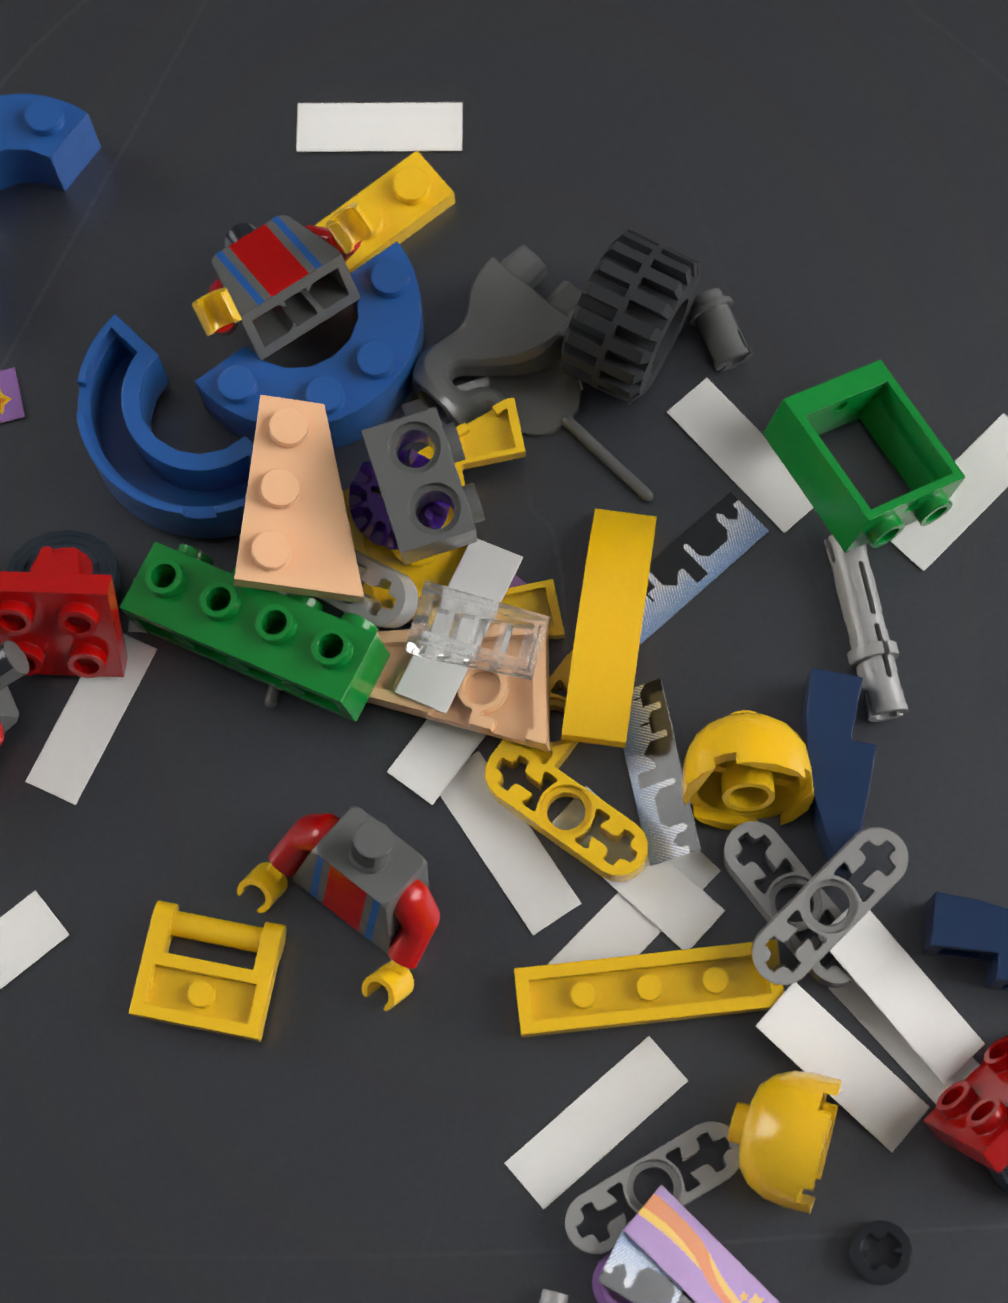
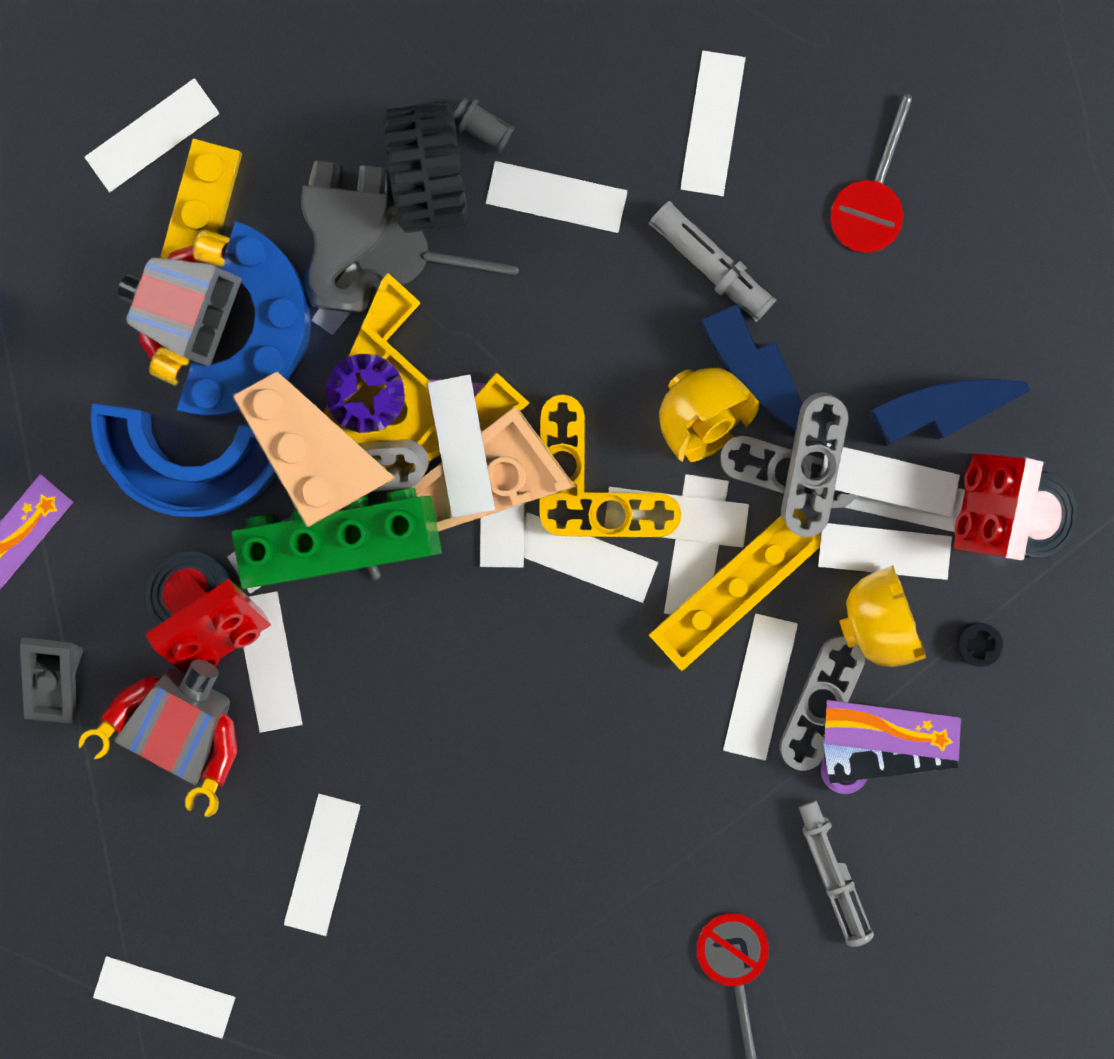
camera: 40 degrees left, 15 degrees up
yellow plate [129,900,287,1042] -> none
torso [237,805,440,1011] -> none
dark grey brick [361,407,485,565] -> none
clear slope [405,580,550,680] -> none
yellow slope [561,508,657,748] -> none
sticker [623,678,701,866] -> none
sticker [640,492,769,644] -> none
green window [762,359,966,553] -> none

